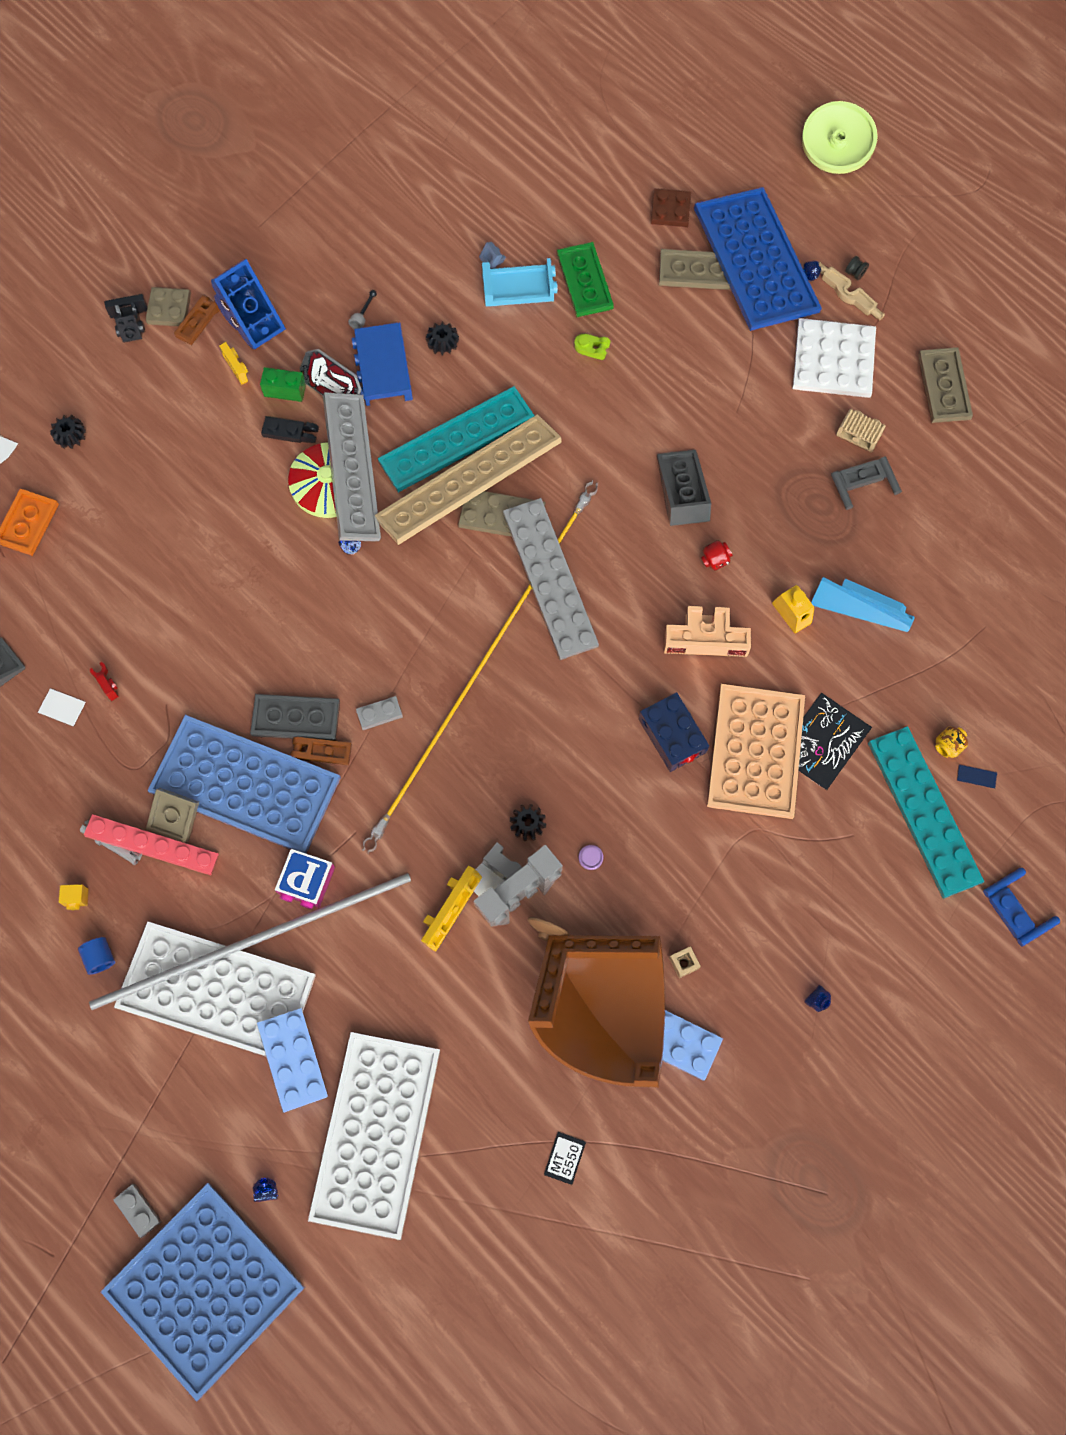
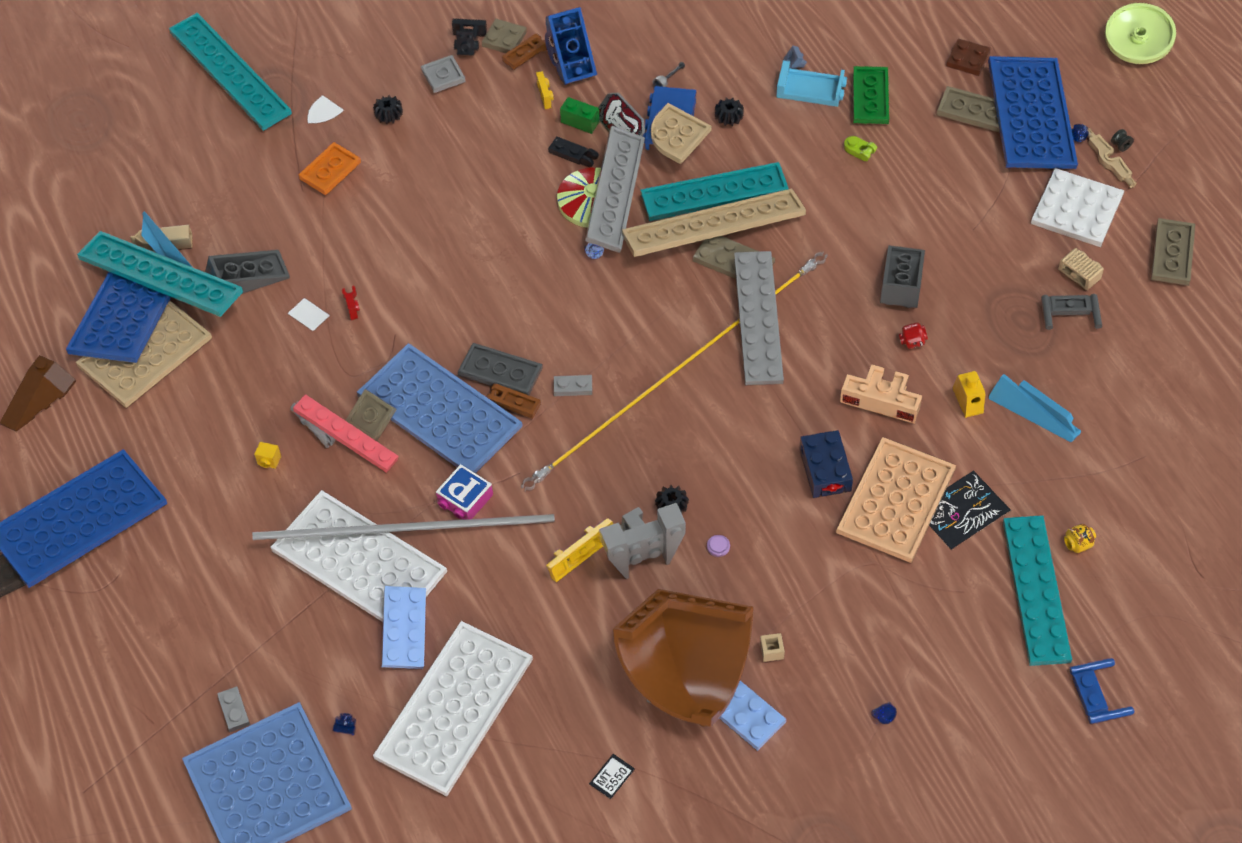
camera: 20 degrees right, 15 degrees down
blue piece [78,937,116,975] -> none
medium nougat dish [527,917,570,941] -> none
dark blue sticker [957,765,997,789] -> none
none -> light grey plate [421,55,466,93]
none -> tan plate [651,103,711,164]

